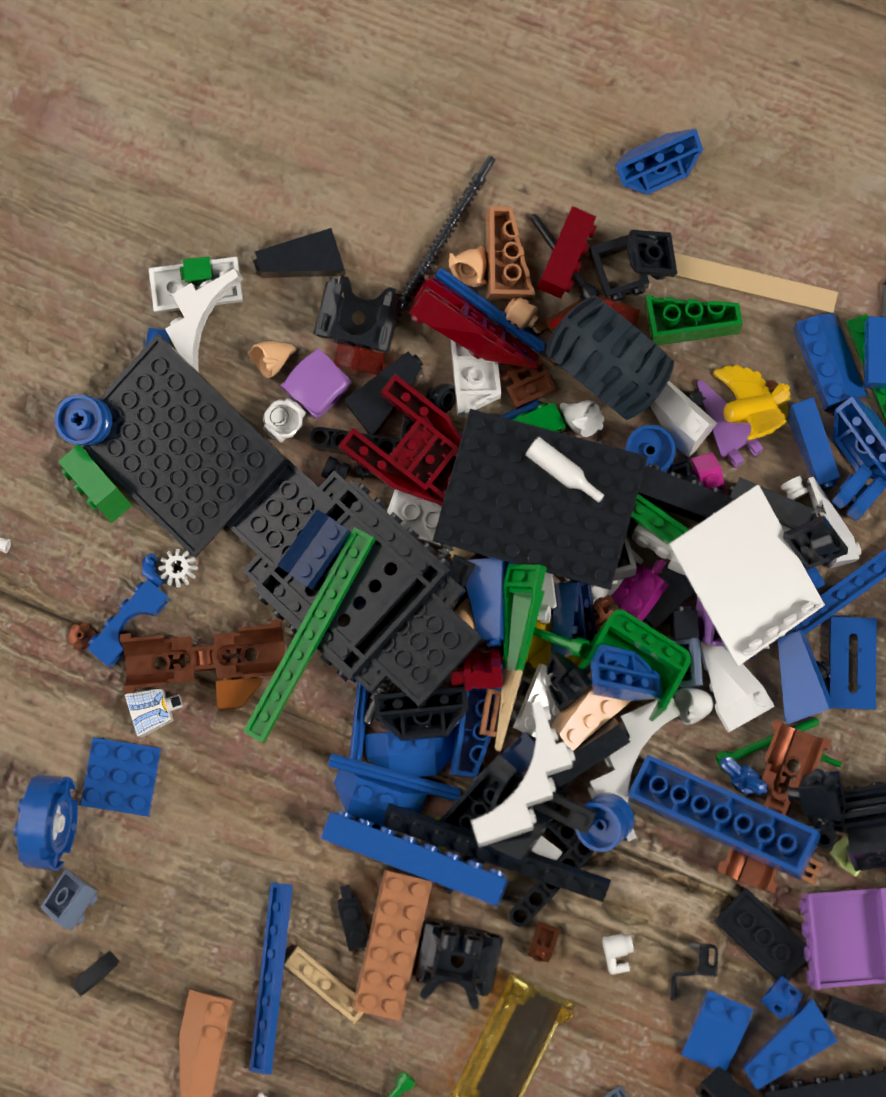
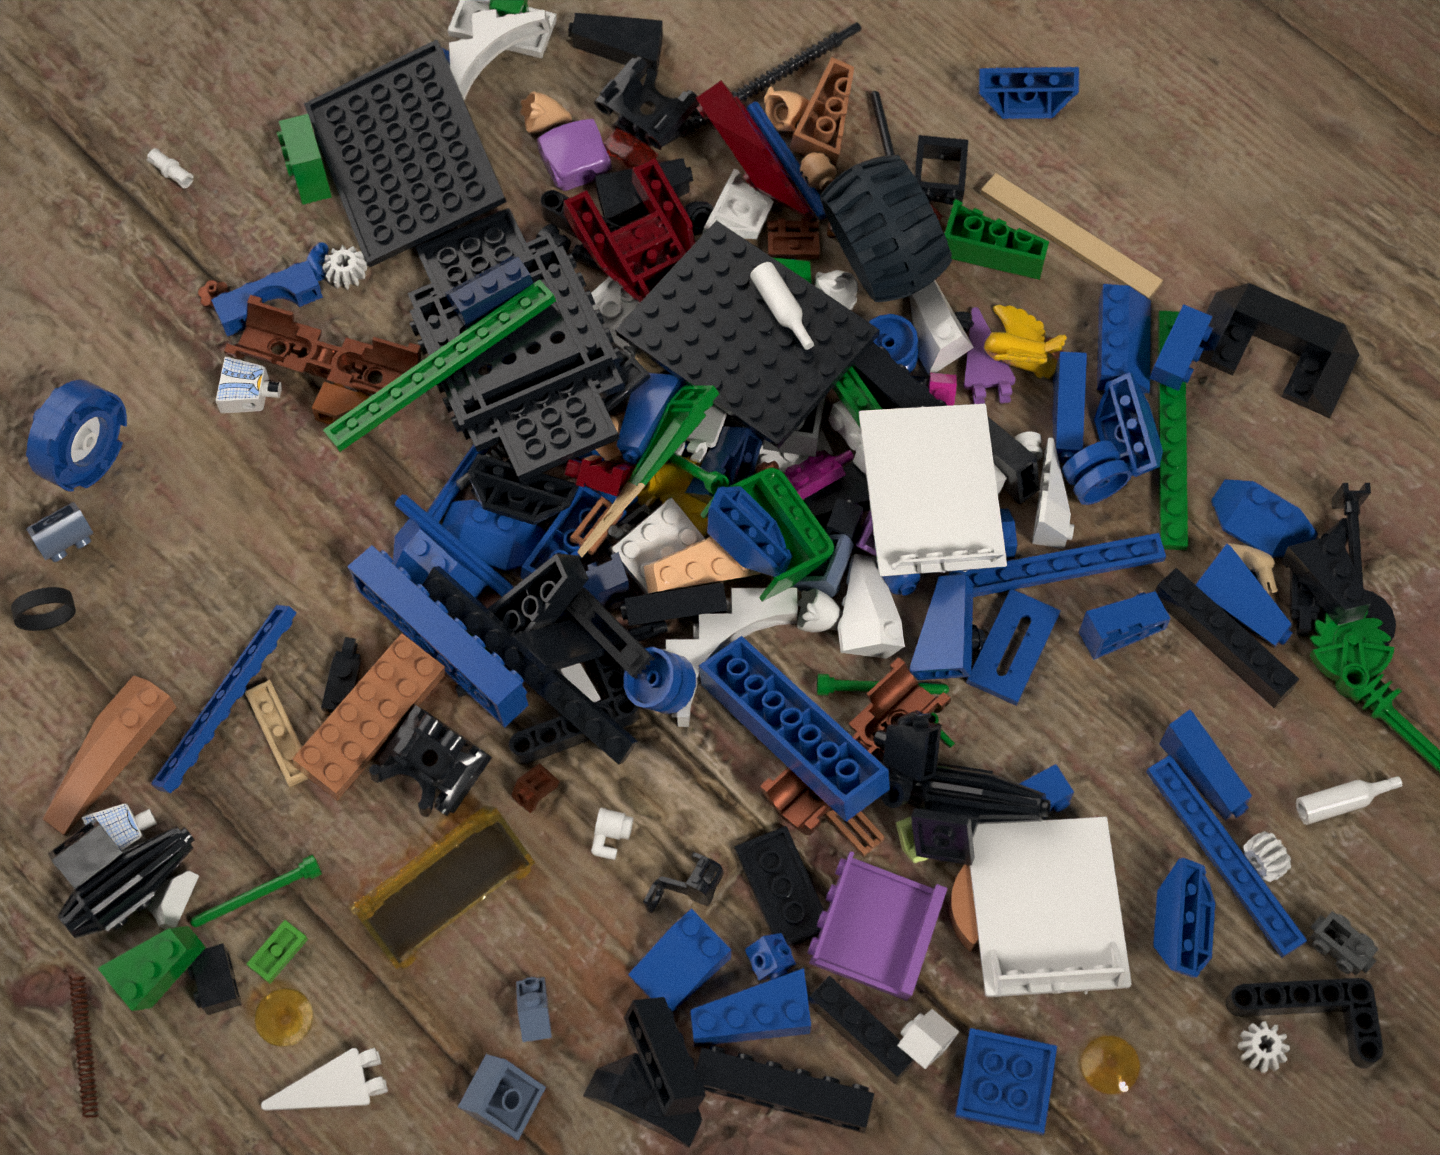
camera: 20 degrees right, 15 degrees down
blue wheel [54,395,112,445] -> none
blue plate [81,737,162,817] -> none
white hair [263,398,306,443] -> none
white arch [471,700,575,847] -> none
dark red brick [537,206,597,299] -> none
black brick [547,651,592,712] -> none
black slope [627,230,678,280] -> none
blue axle [720,756,767,796] -> none
black plate [783,516,848,570] -> none

